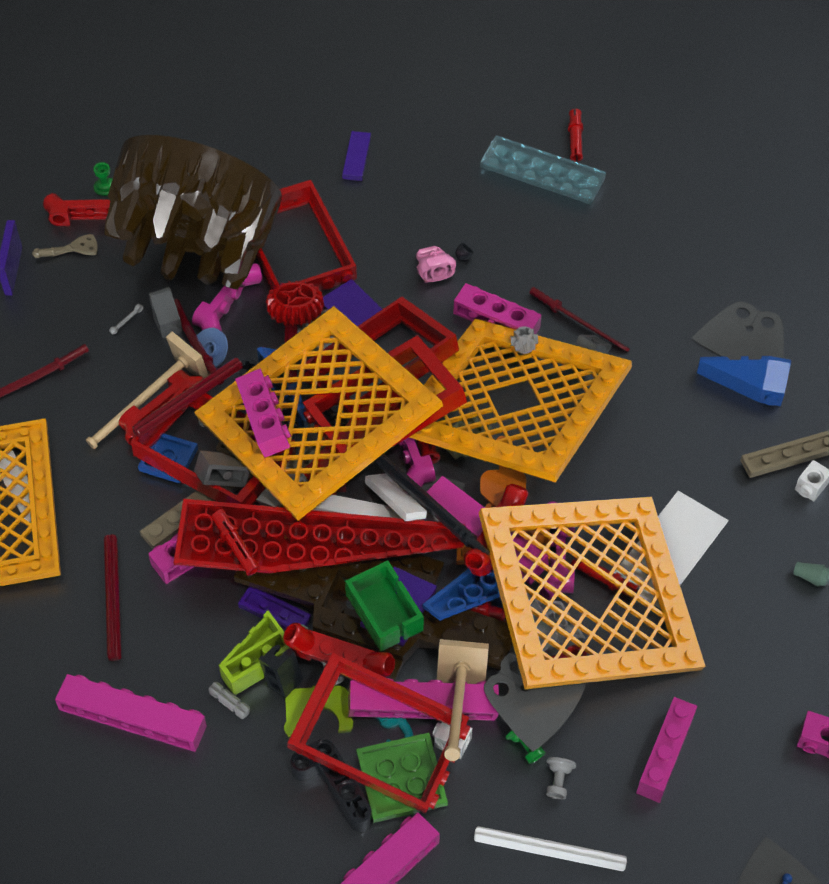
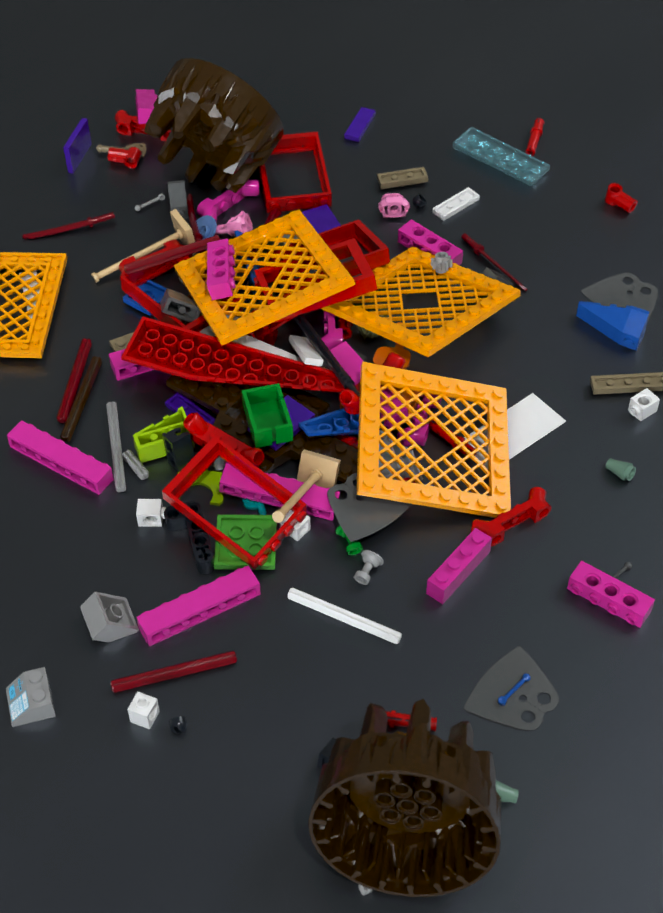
camera: 15 degrees right, 5 degrees down
red pin [211,509,260,576] -> none
red gear [266,280,324,327] -> none
none -> dark brown axle [60,356,102,443]
none -> light grey axle [106,401,126,492]
none -> red piece [107,147,142,168]
none -> dark pink brick [136,89,158,124]
none -> white brick [136,499,166,527]
none -> bright pink piece [215,211,253,236]
none -> dark tan plate [377,167,428,189]
none -> white tile [432,187,480,221]
none -> red plate [471,487,552,547]
none -> red piece [605,183,638,213]

